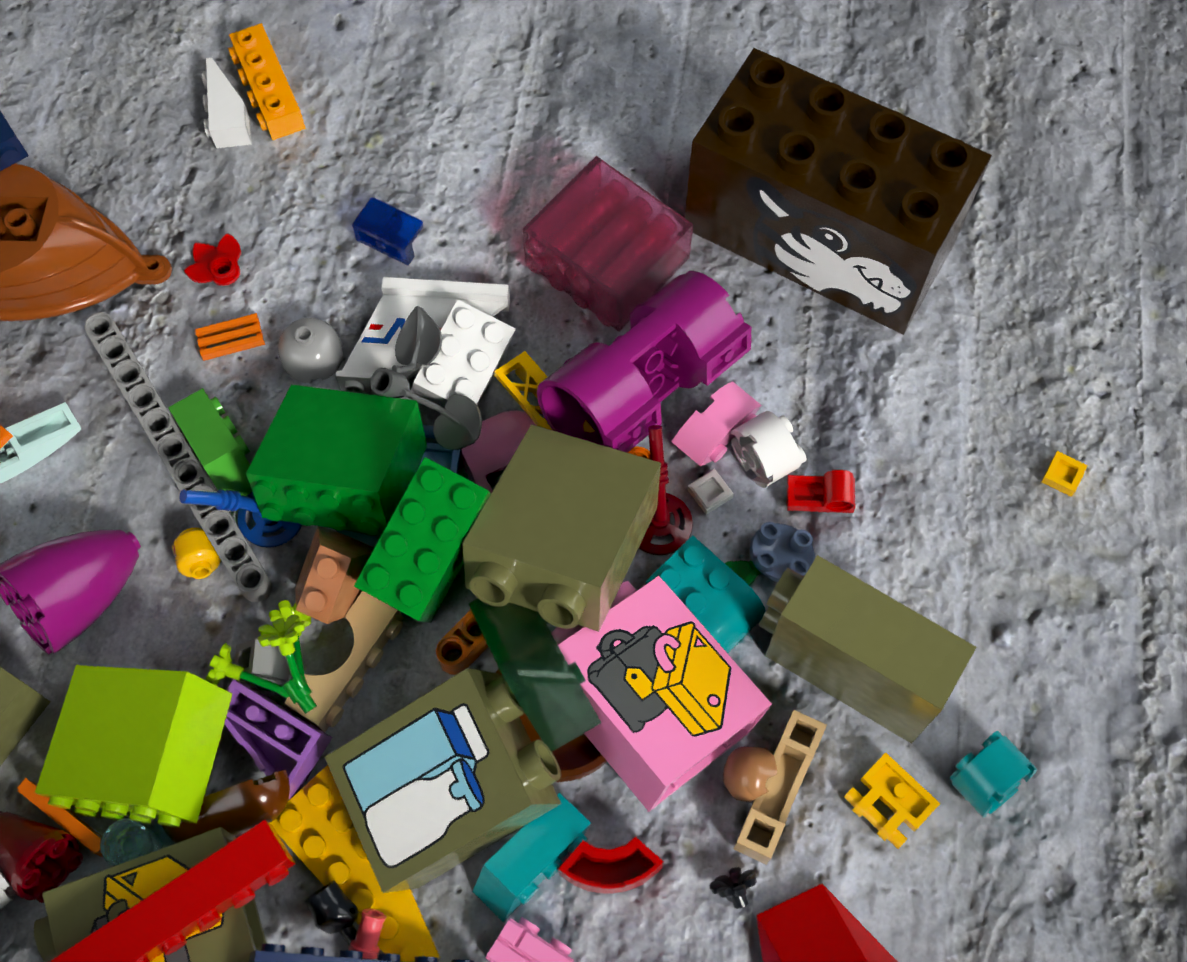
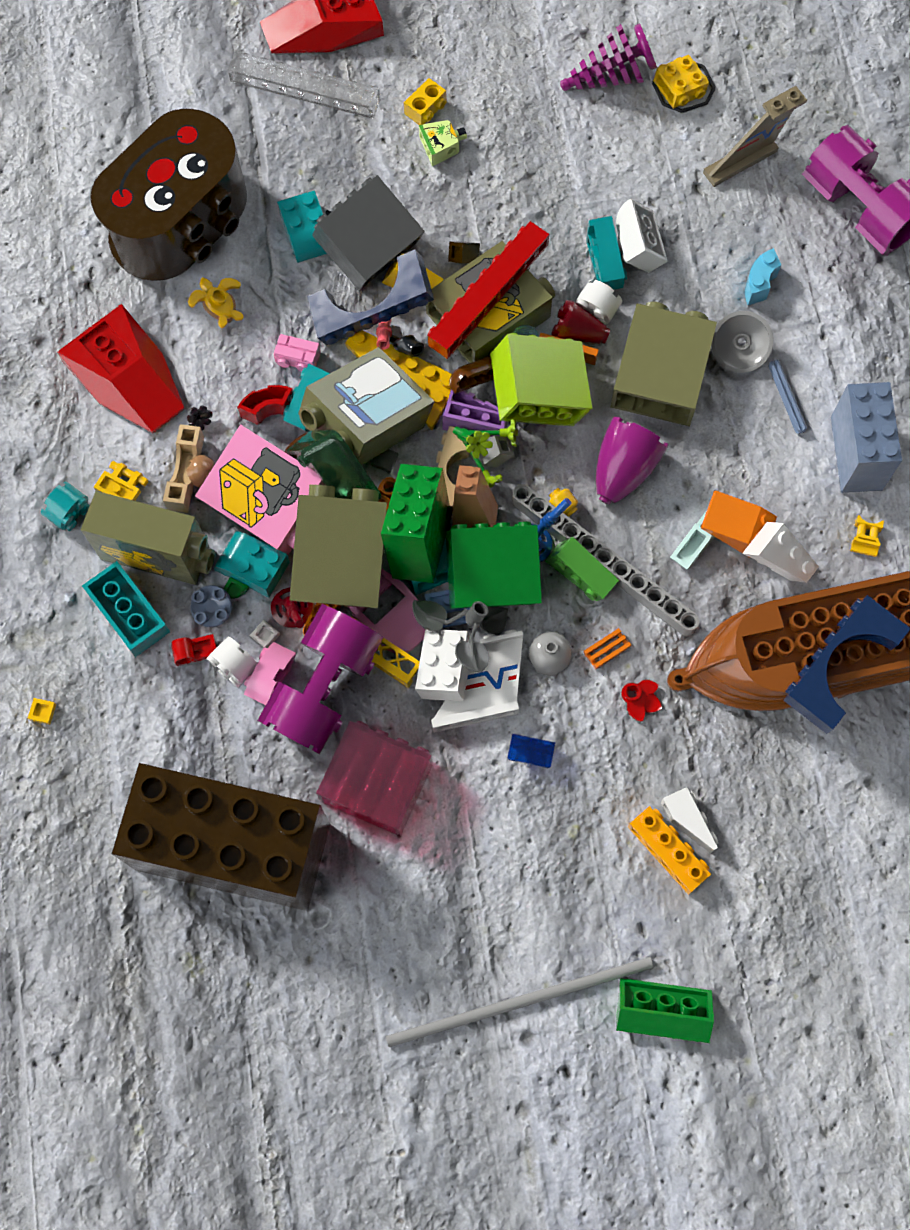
camera: 165 degrees right, 5 degrees up
none -> teal brick [82,561,170,658]

